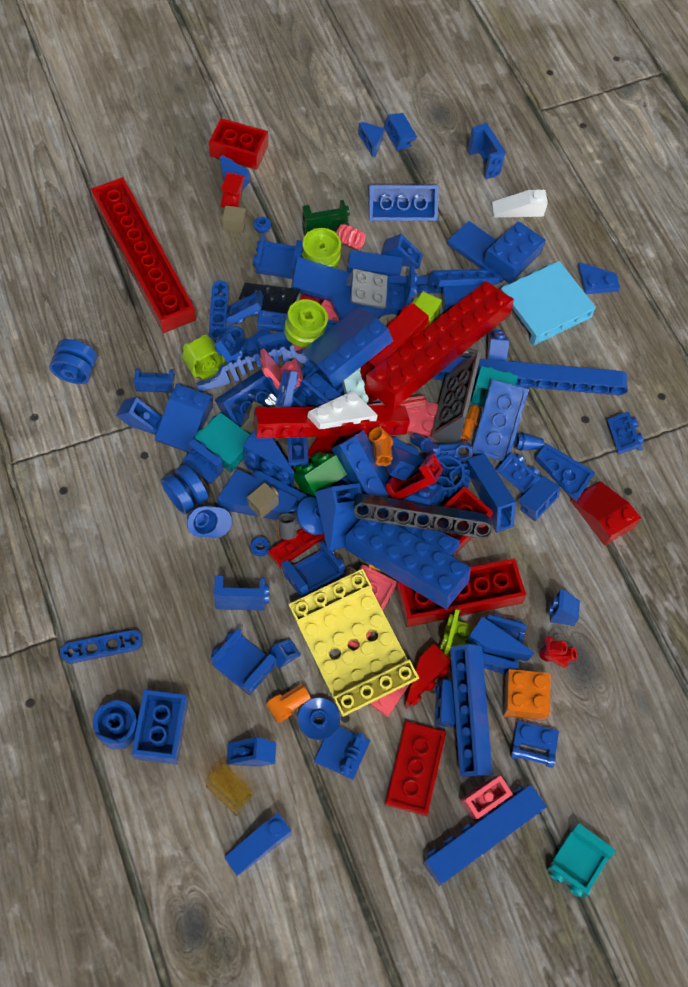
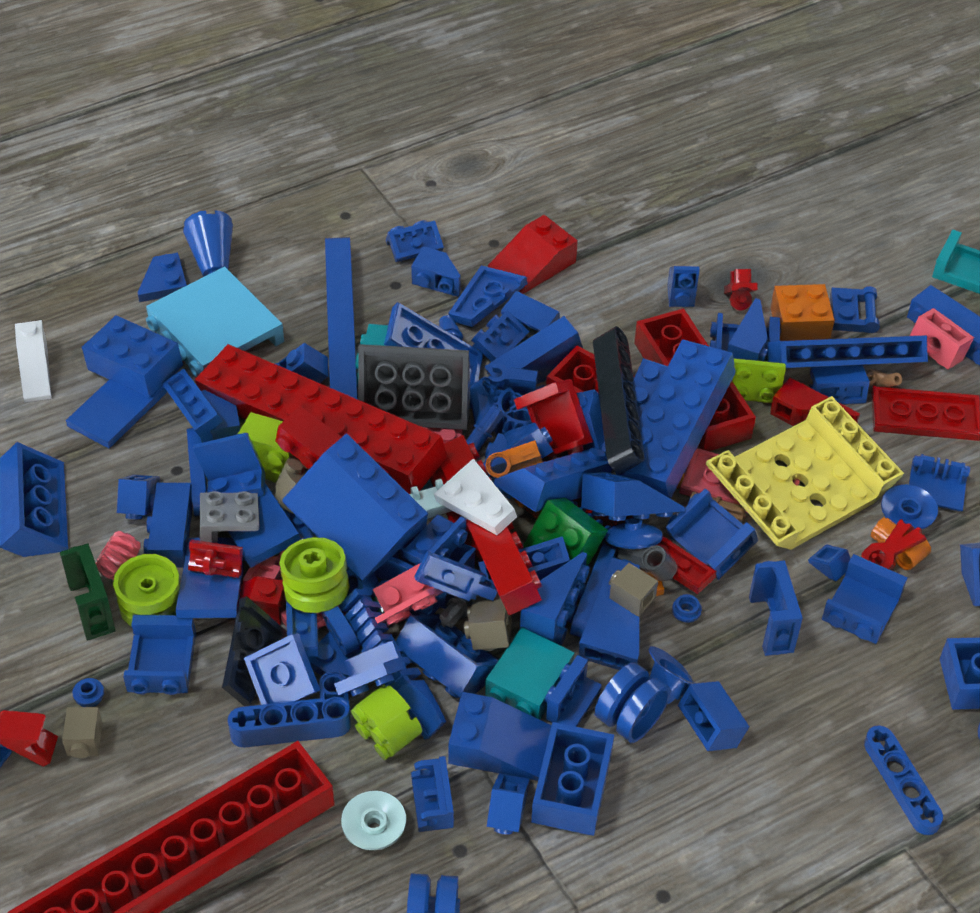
camera: 95 degrees left, 15 degrees down
none -> blue cone [183,210,233,277]
none -> red hips [188,540,243,578]
none -> light aqua dish [341,791,406,850]
none -> blue slope [411,246,461,297]
none -> blue bar [490,364,538,390]
none -> blue brick [531,722,614,836]
none -> blue brick [678,681,750,751]
none -> red piece [861,519,927,570]
none -> medium nougat arm [866,369,902,387]

